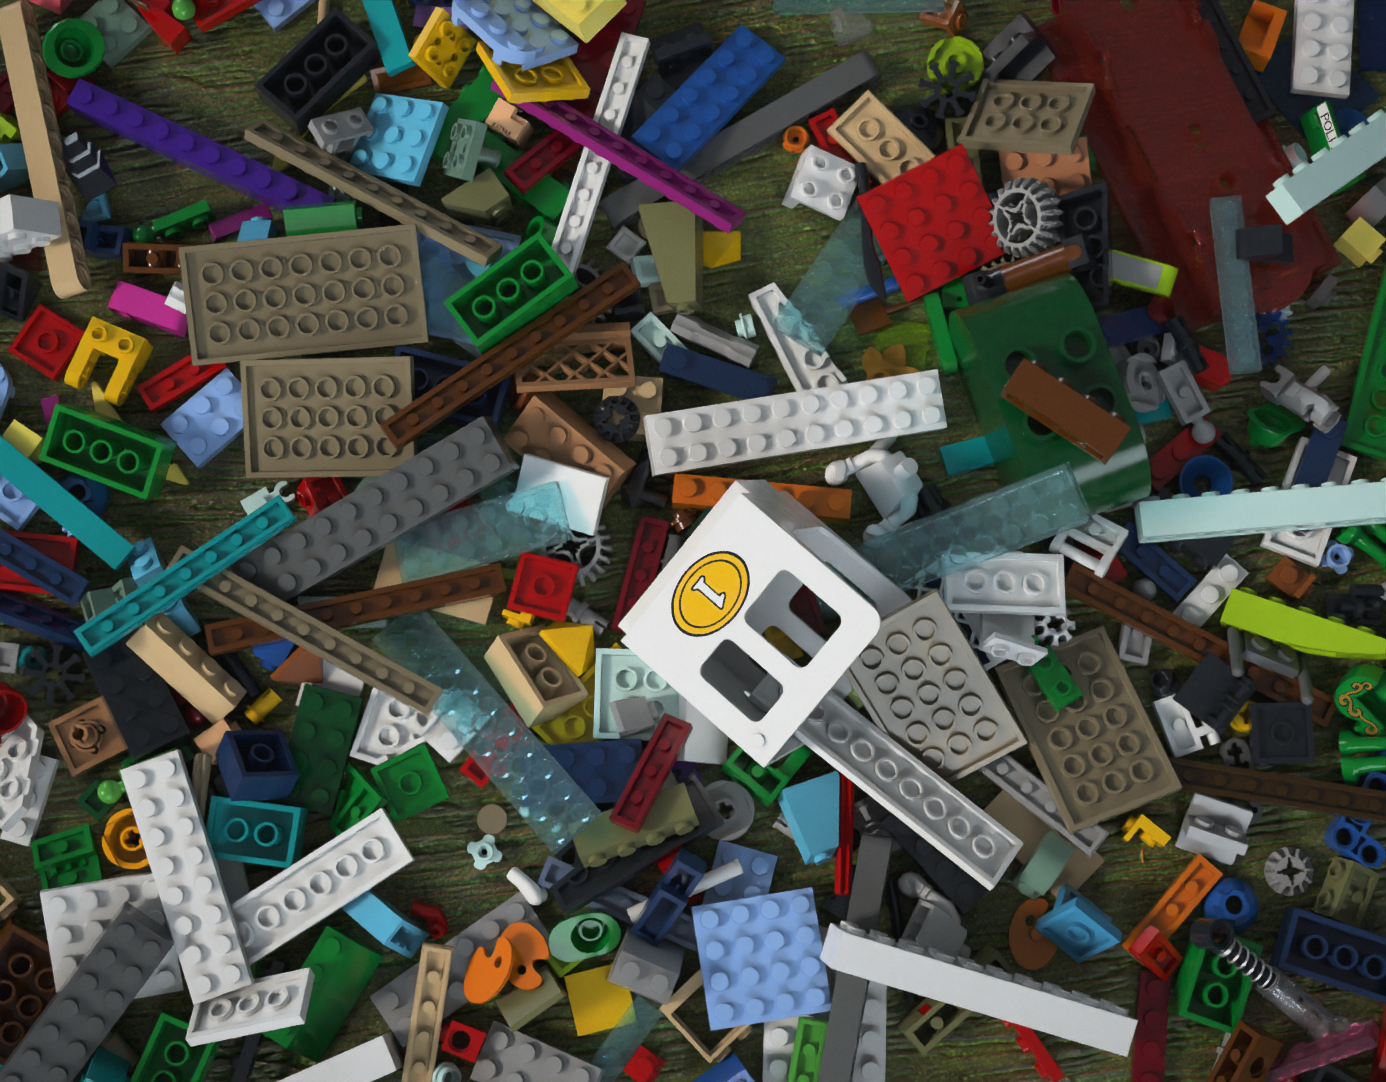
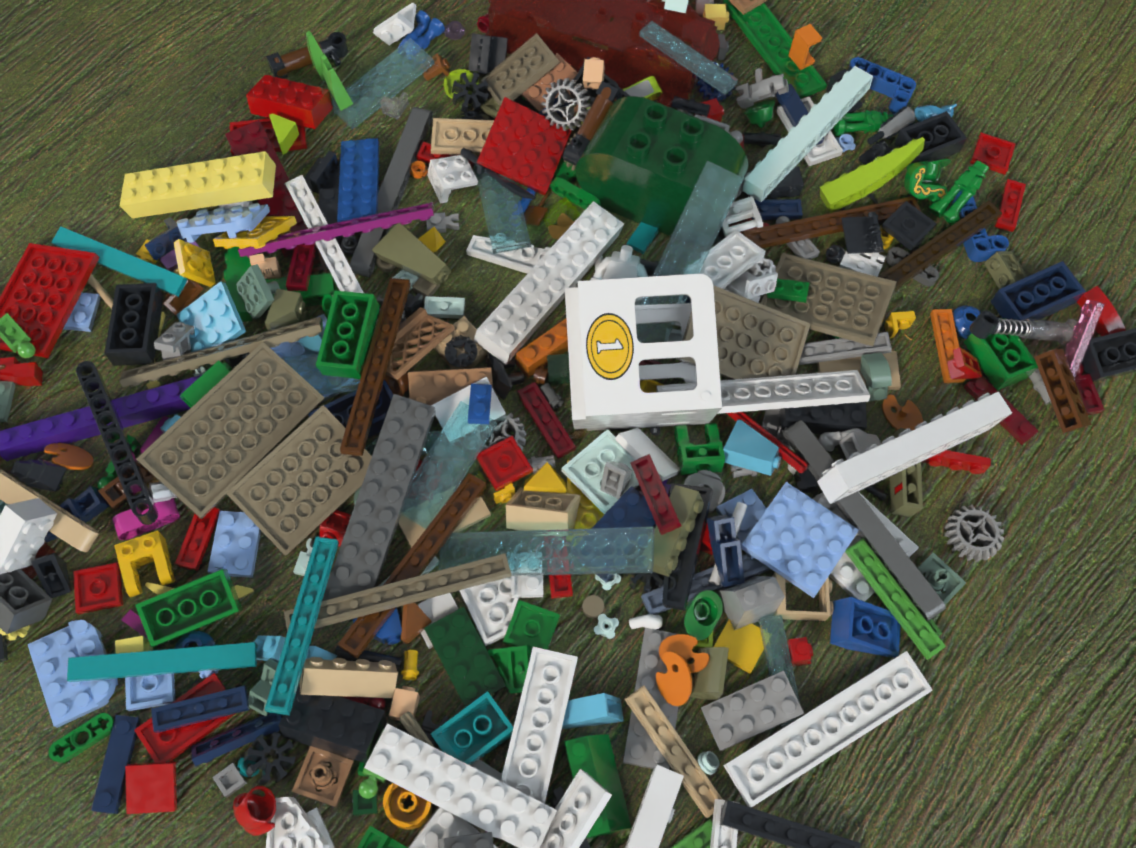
camera: 50 degrees left, 15 degrees down
medium azure tile [81,192,113,224] -> none
dark blue brick [215,729,299,801] -> none
red arm [410,900,448,939] -> none
red brick [439,1018,489,1063] -> none
white tile [606,225,646,267] -> none
dark blue plate [657,343,778,400] -> none
light grey axle [670,313,759,370] -> none
light aqua plate [735,313,756,341] -> none
reddish brown brick [1000,358,1131,465] -> none
dark azure bracket [1034,883,1122,963] -> none
white plate [1172,553,1249,628] -> none
light grey bracket [1175,792,1253,865] -> none
blue piece [1178,455,1233,497] -> none
dark grey plate [1227,627,1314,705] -> none
black slope [1235,224,1294,266] -> none
dark orange bracket [1264,555,1317,602] -> none
light grey gear [1264,847,1314,896] -> none
none -> orange piece [44,443,94,470]
none -> black beam [76,361,158,525]
none -> light grey plate [426,212,459,233]
none -> blue plate [468,384,492,425]
none -> light nougat brick [583,58,605,89]

